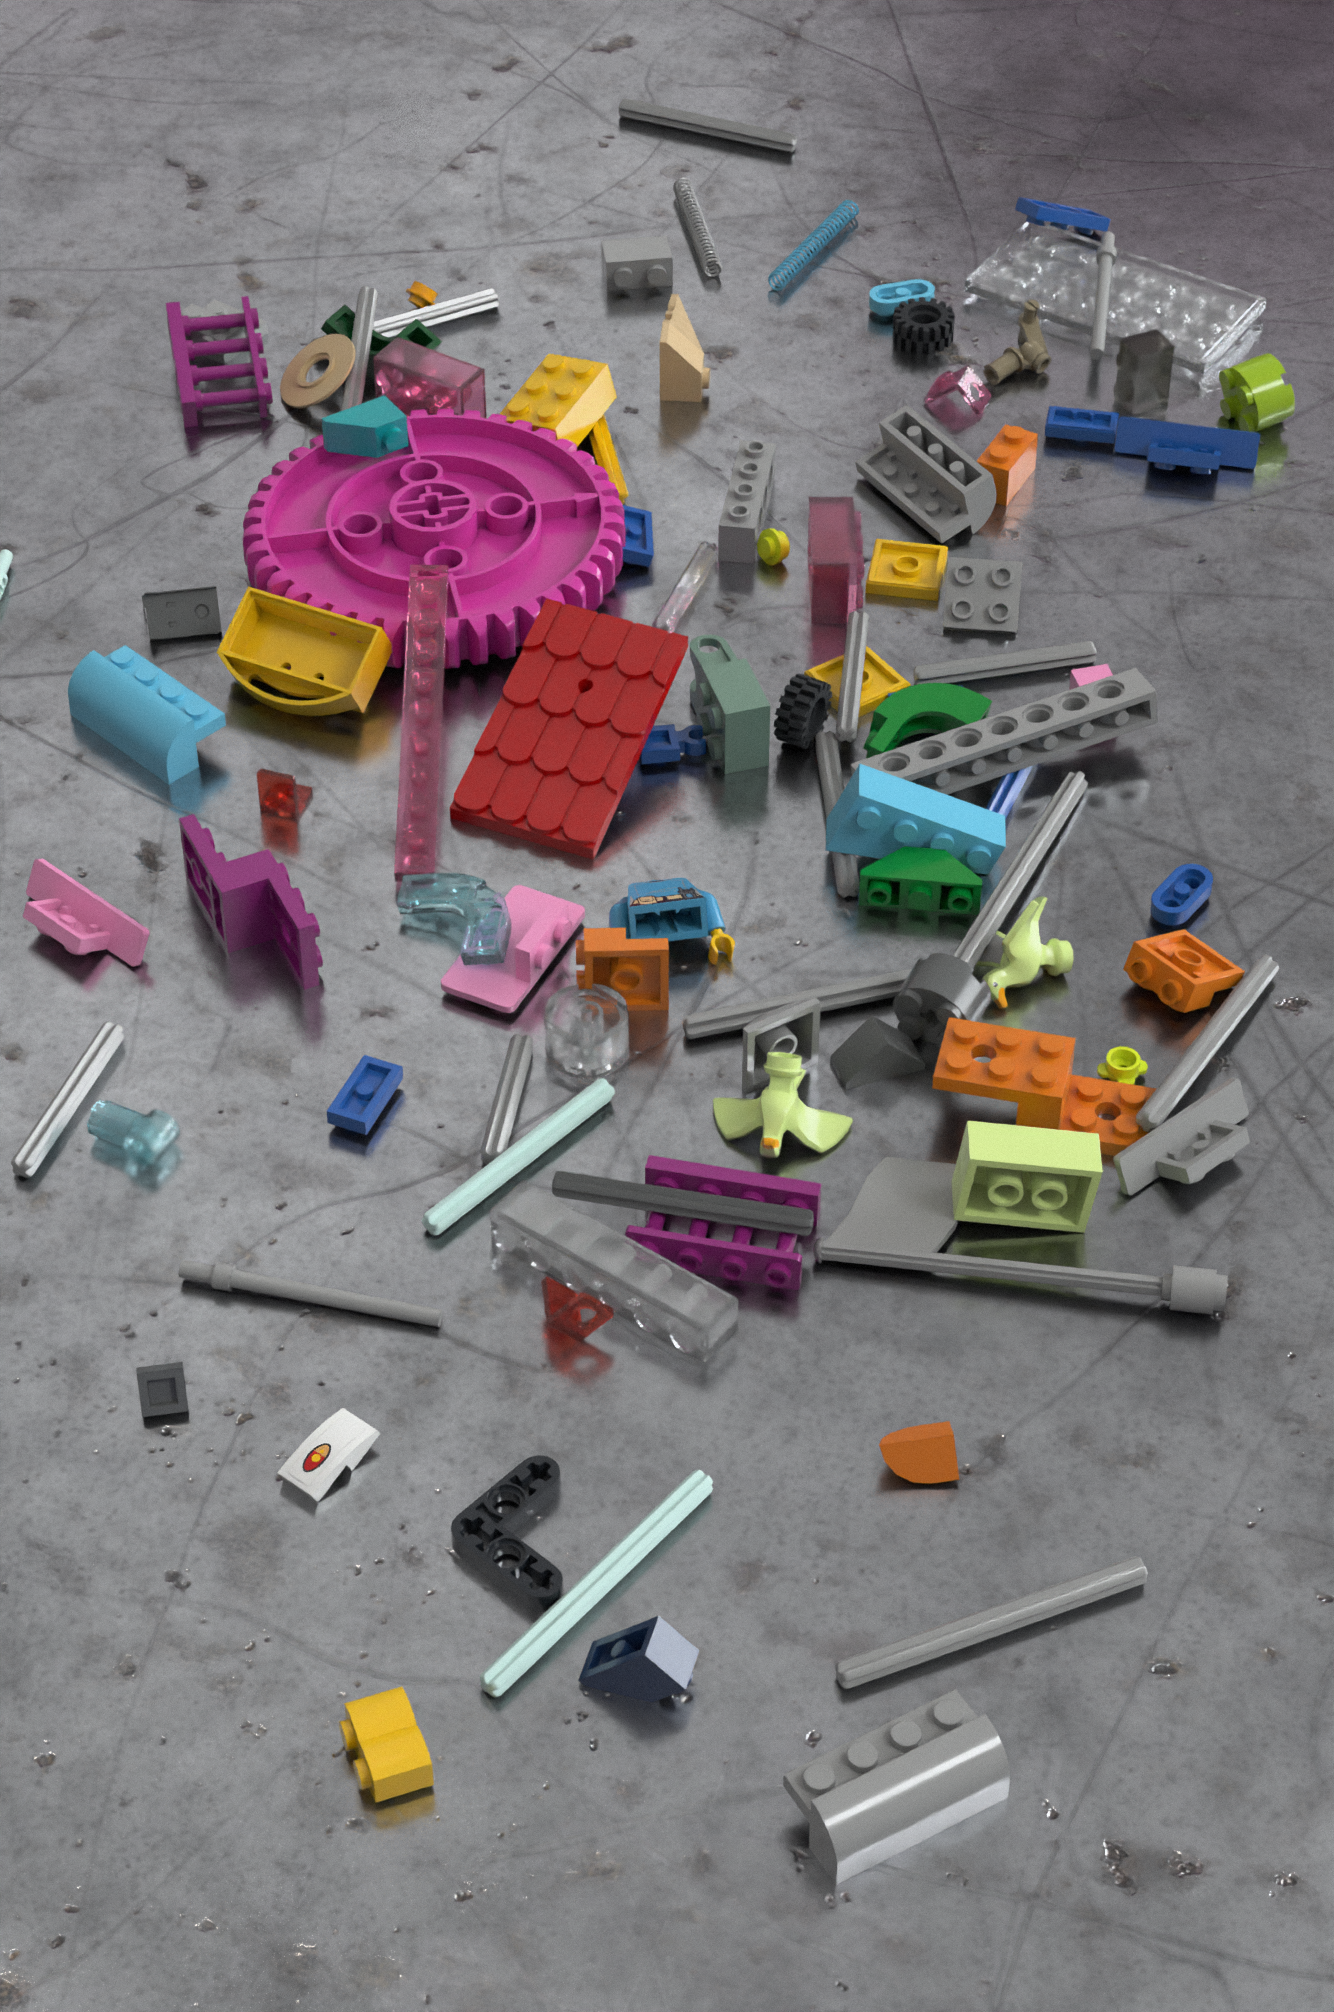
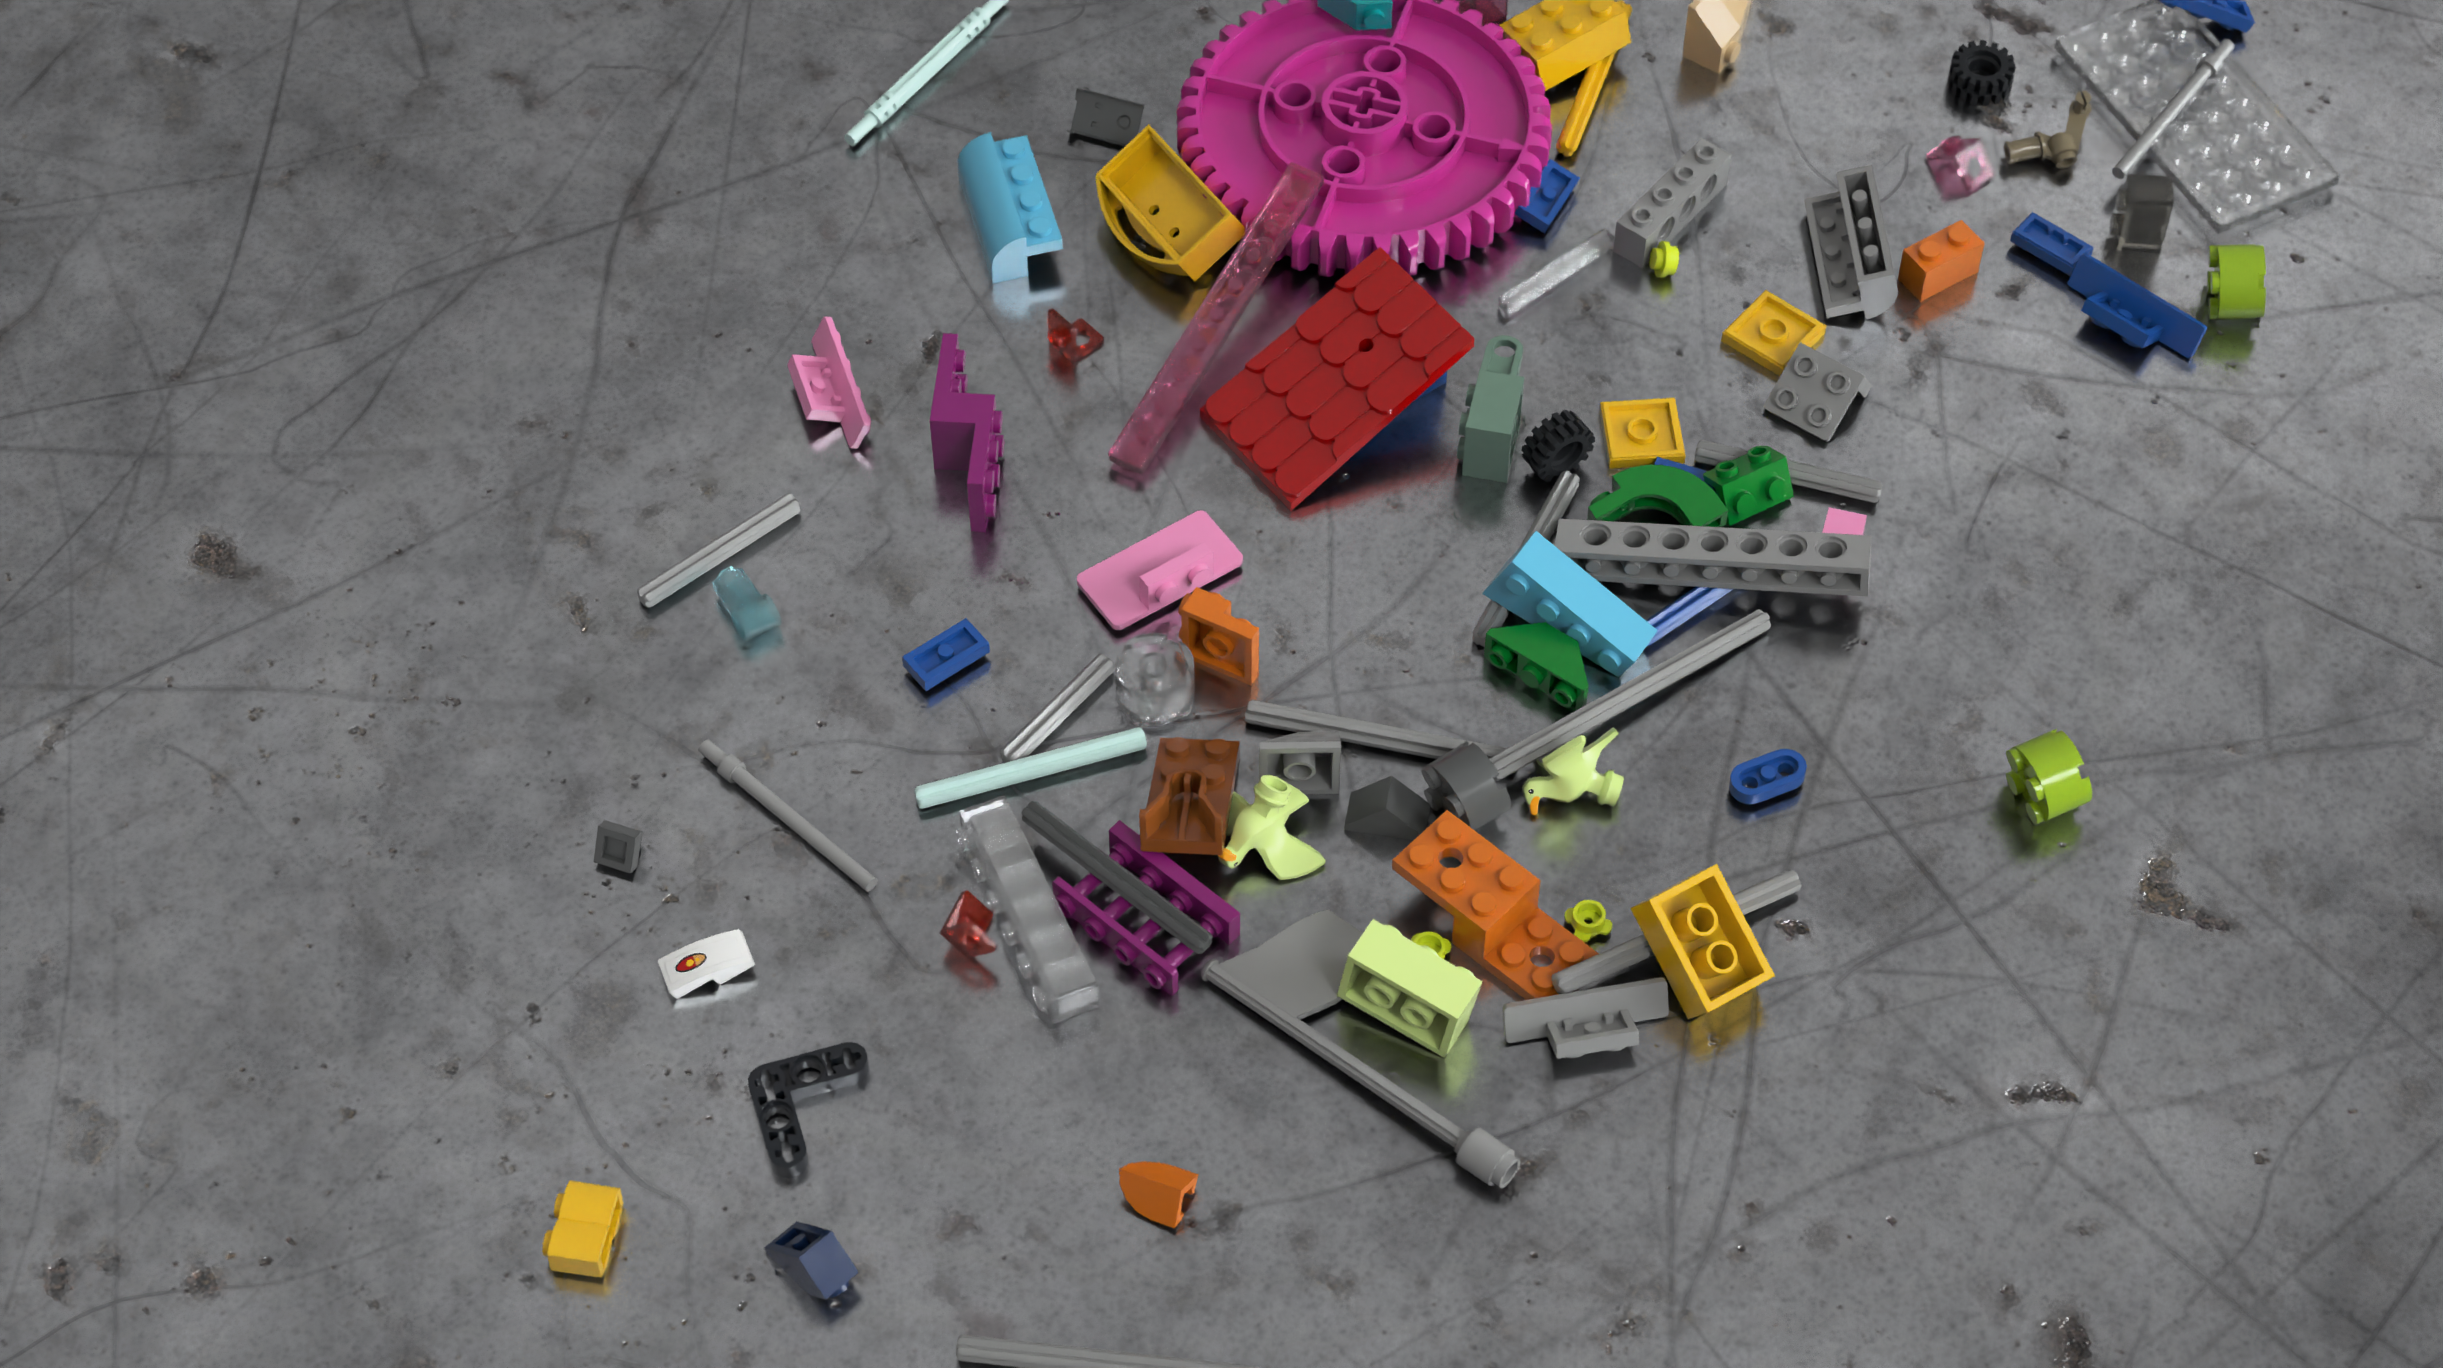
camera: 30 degrees right, 10 degrees up
clear light blue plate [396,873,512,965] -> none
light aqua axle [479,1470,713,1698] -> none
dark azure torso [609,878,735,965] -> none
blue plate [640,724,706,764] -> none
clear pink brick [807,497,865,624] -> none
light grey axle [835,611,869,742] -> none
medium azure plate [869,279,935,317] -> none
orange plate [1123,929,1245,1013] -> none
none -> dark orange plate [1139,737,1240,855]
none -> yellow brick [1630,864,1775,1019]
none -> green bracket [1703,446,1794,526]

